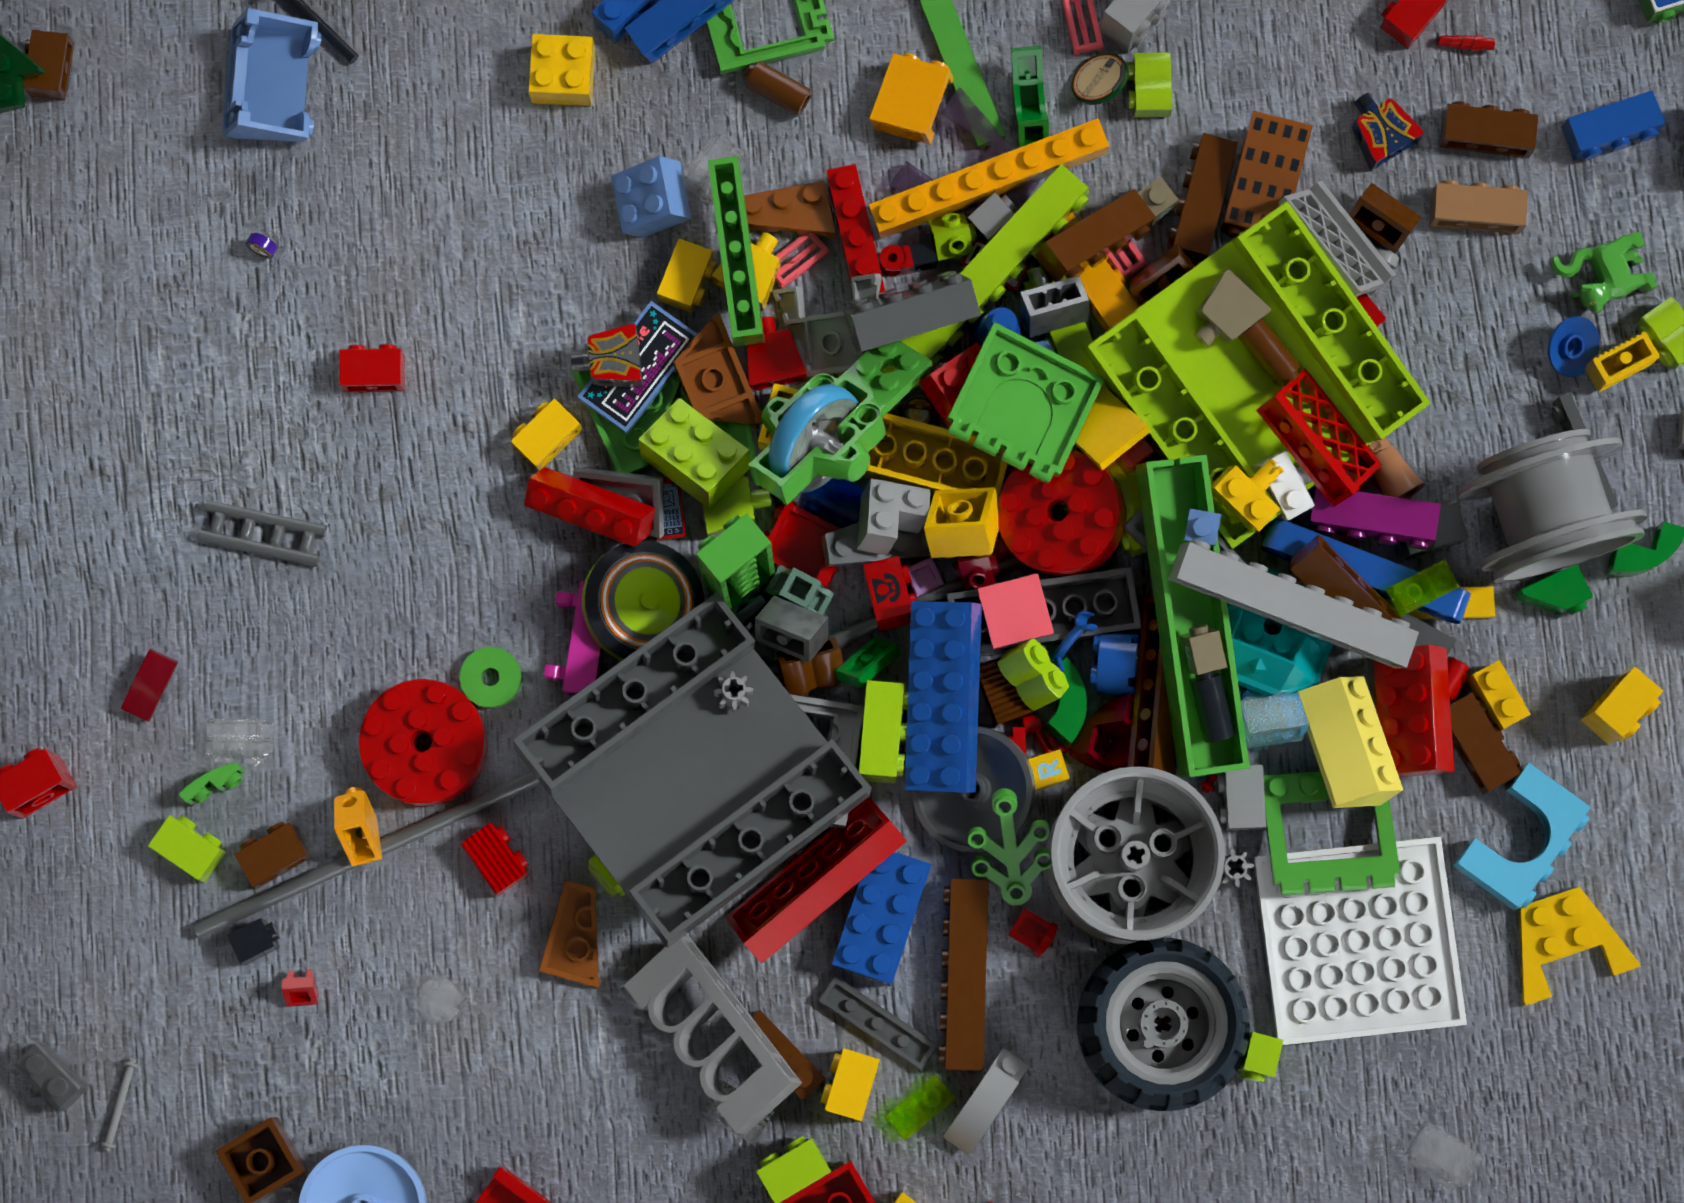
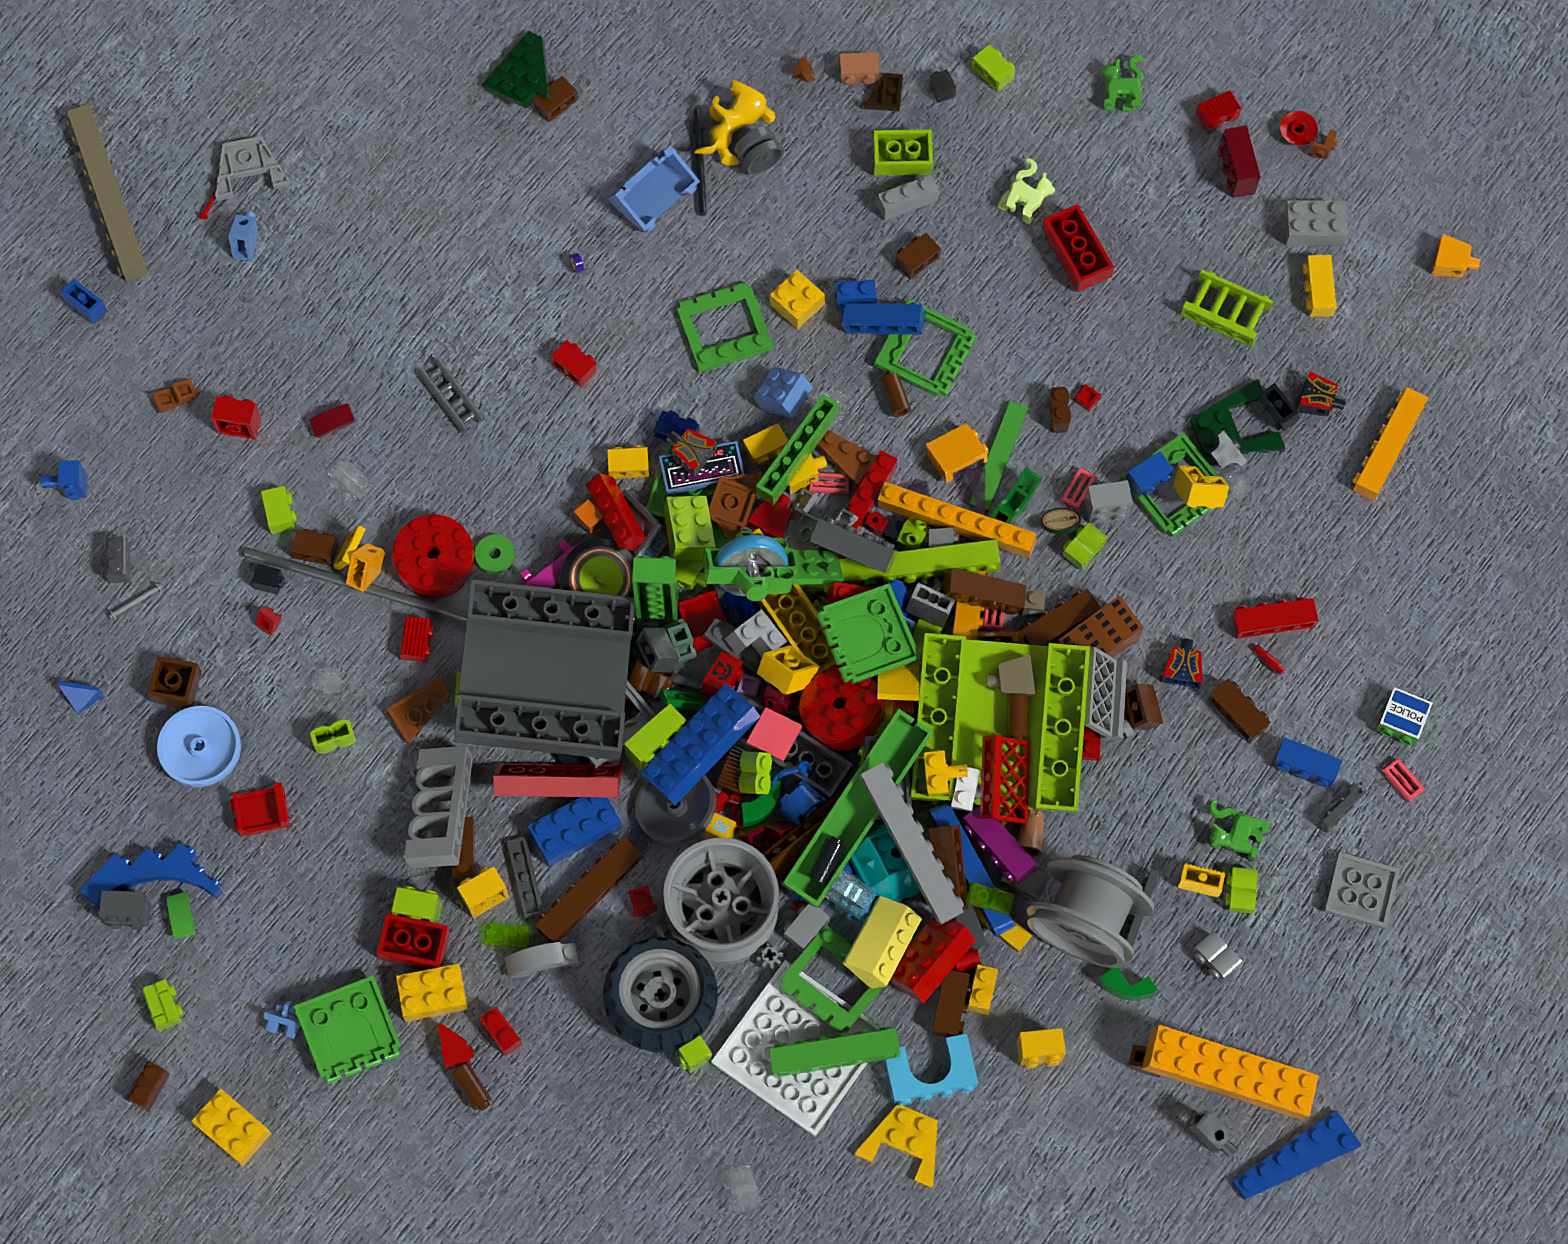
camera: 40 degrees right, 10 degrees down
bright green slope [178,763,246,806] -> none
light grey gear [713,671,753,713] -> none
bright green plant [968,788,1051,905] -> none
dark tan brick [1180,624,1227,675] -> none
medium blue plate [1184,509,1221,546] -> none
medium nougat brick [1430,180,1528,234] -> none
green slope [1515,564,1593,615] -> none
blue dish [1548,316,1600,377] -> none
none -> lime brick [310,720,357,754]
none -> yellow tile [333,526,366,571]
none -> orange brick [574,499,605,535]
none -> clear blue brick [653,410,700,442]
none -> bright green hinge [677,282,774,373]
none -> bright green brick [769,1026,901,1078]

